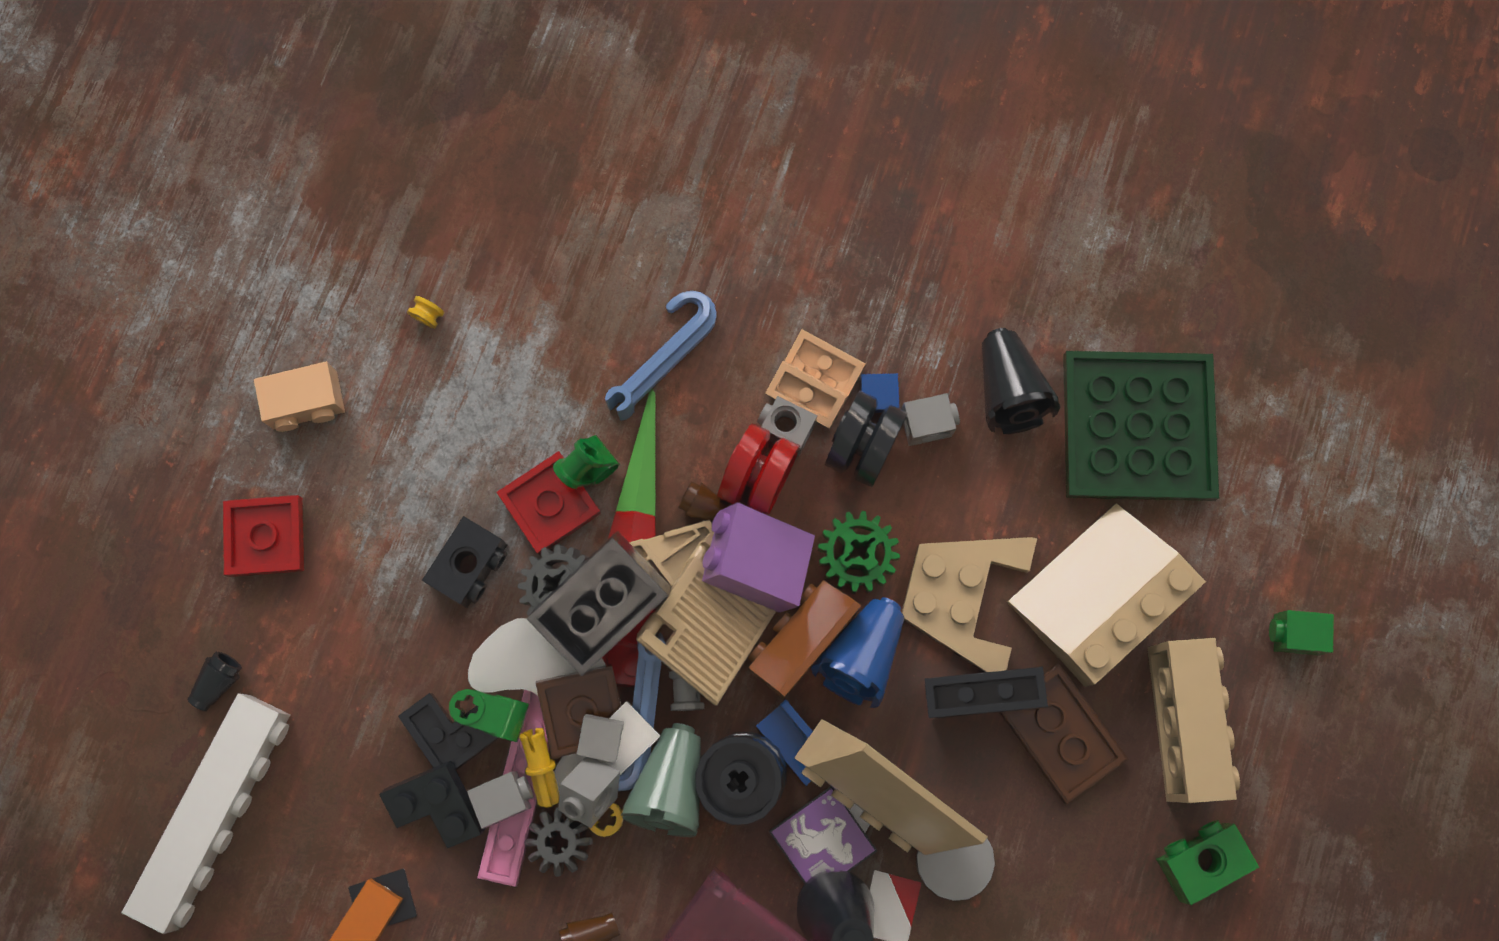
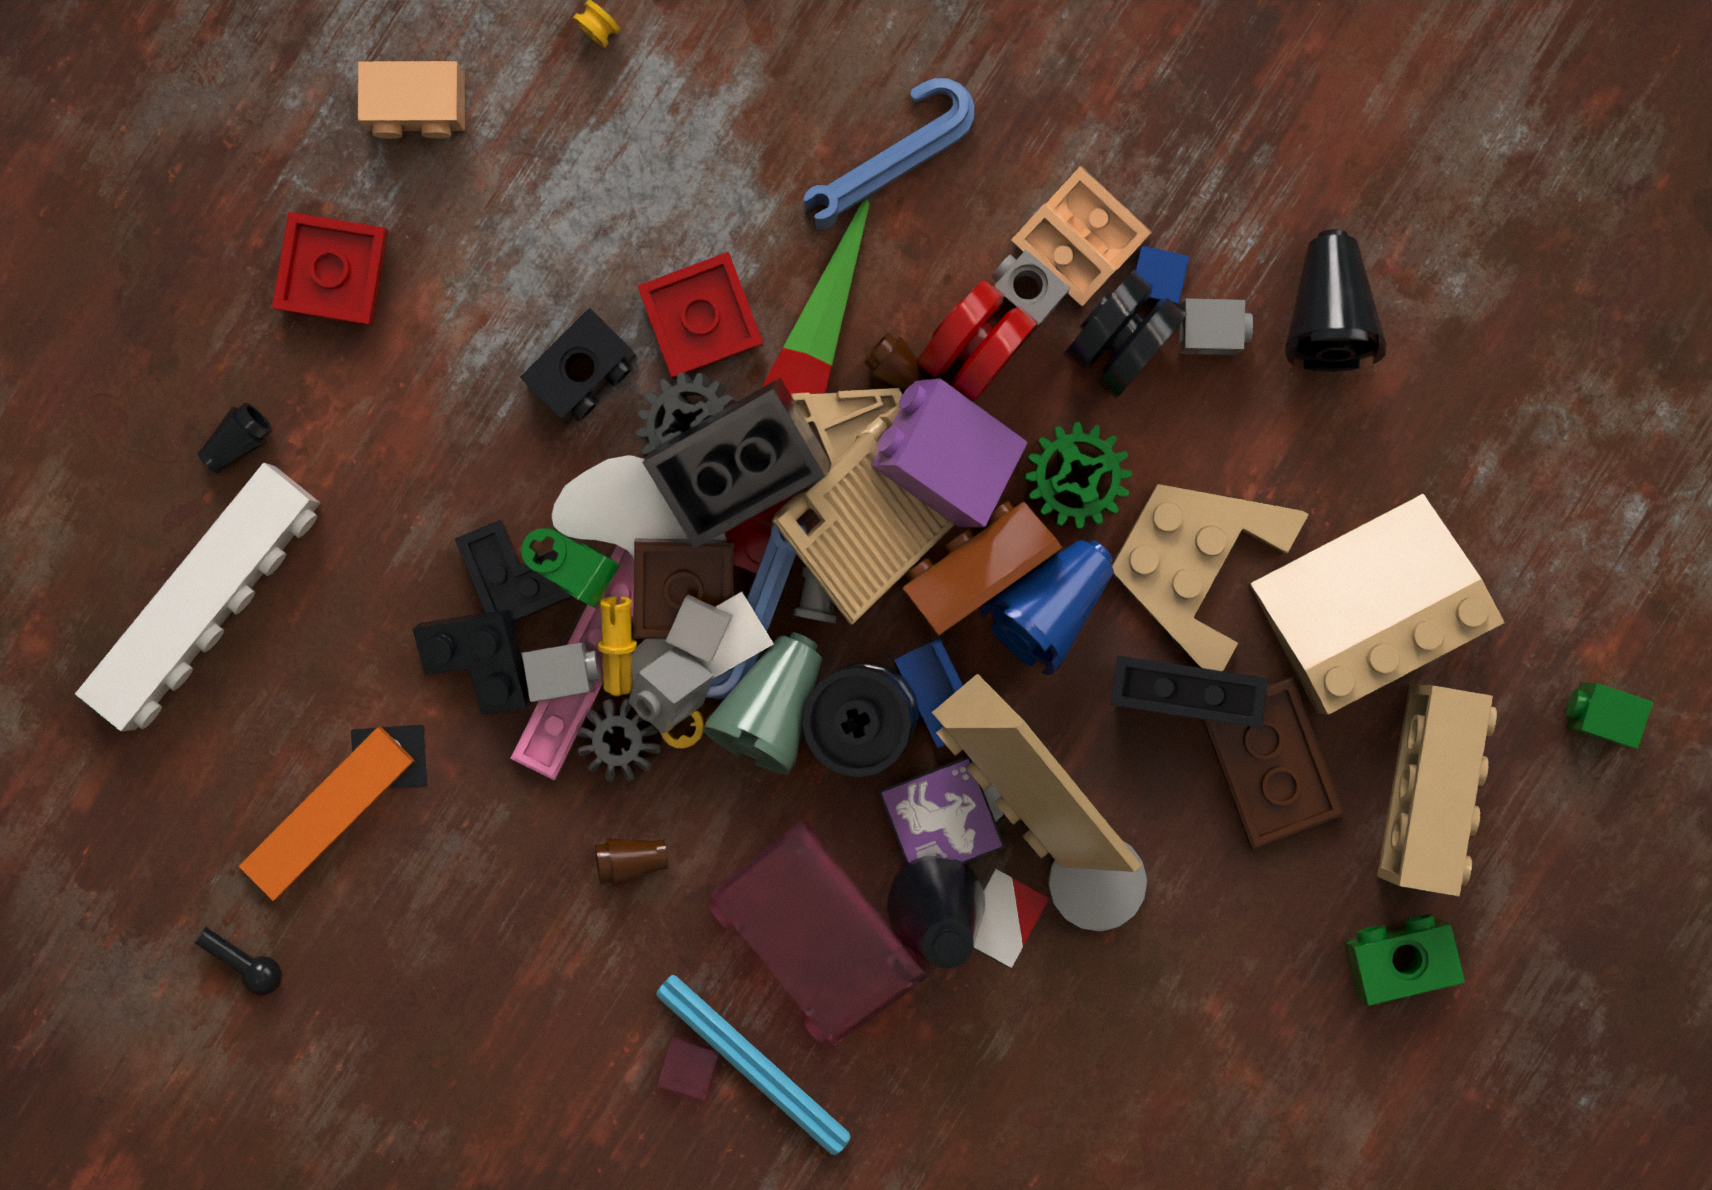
camera: 15 degrees right, 10 degrees up
green piece [553,435,620,489] -> none
dark green plate [1063,351,1219,501] -> none

